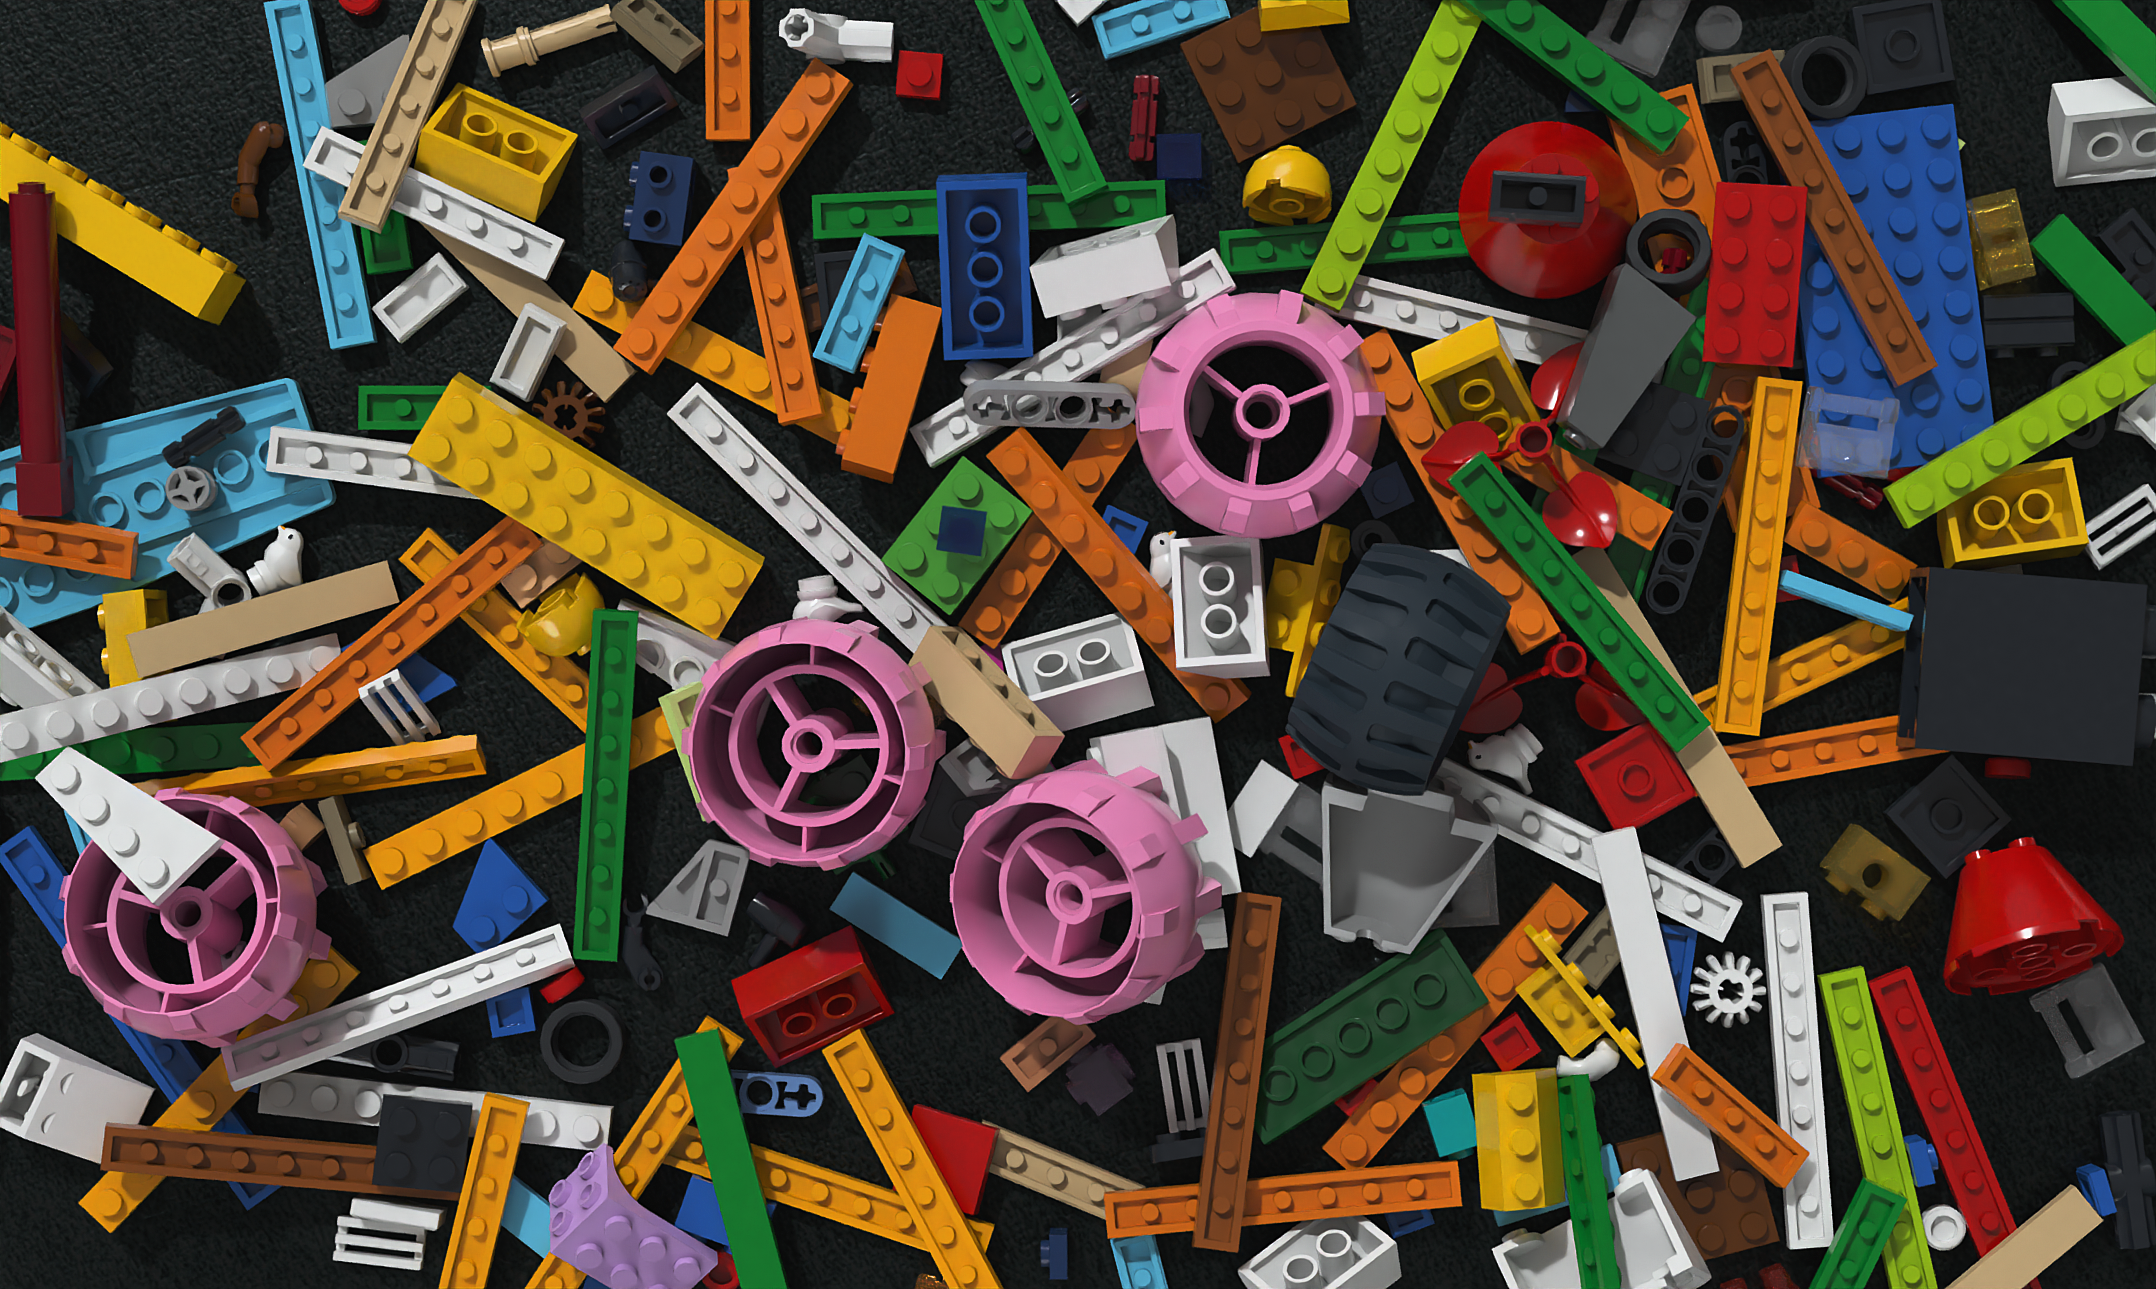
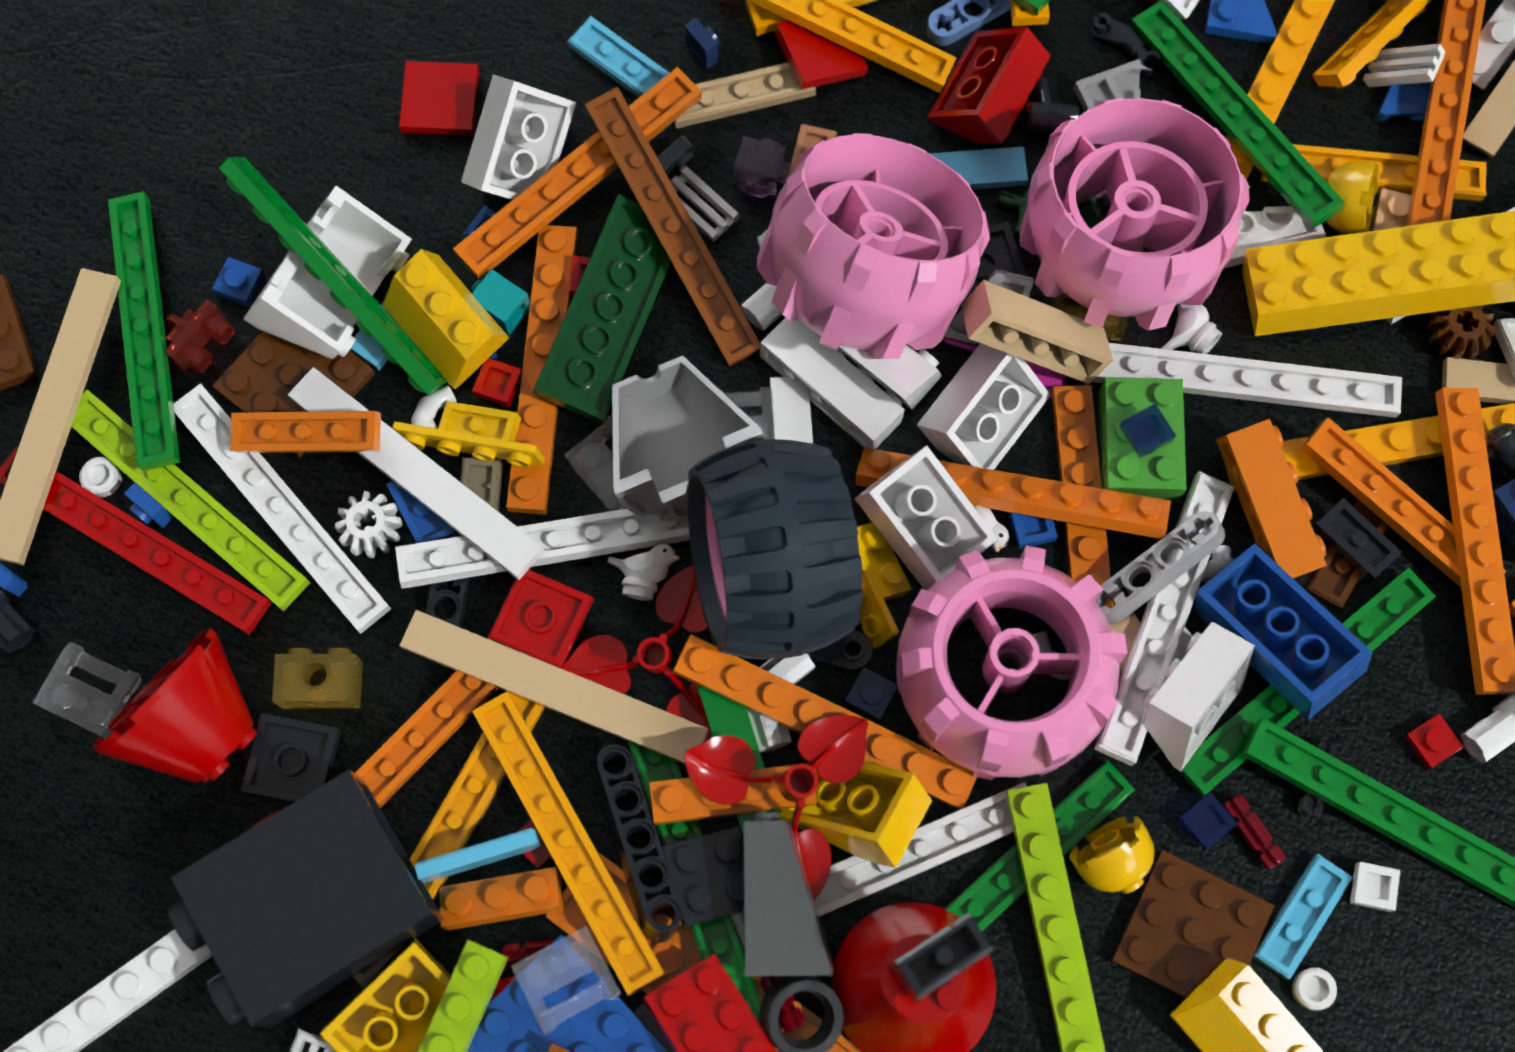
camera: 140 degrees right, 15 degrees down
medium azure tile [813,233,906,374] -> none
green plate [1446,451,1711,753] -> none

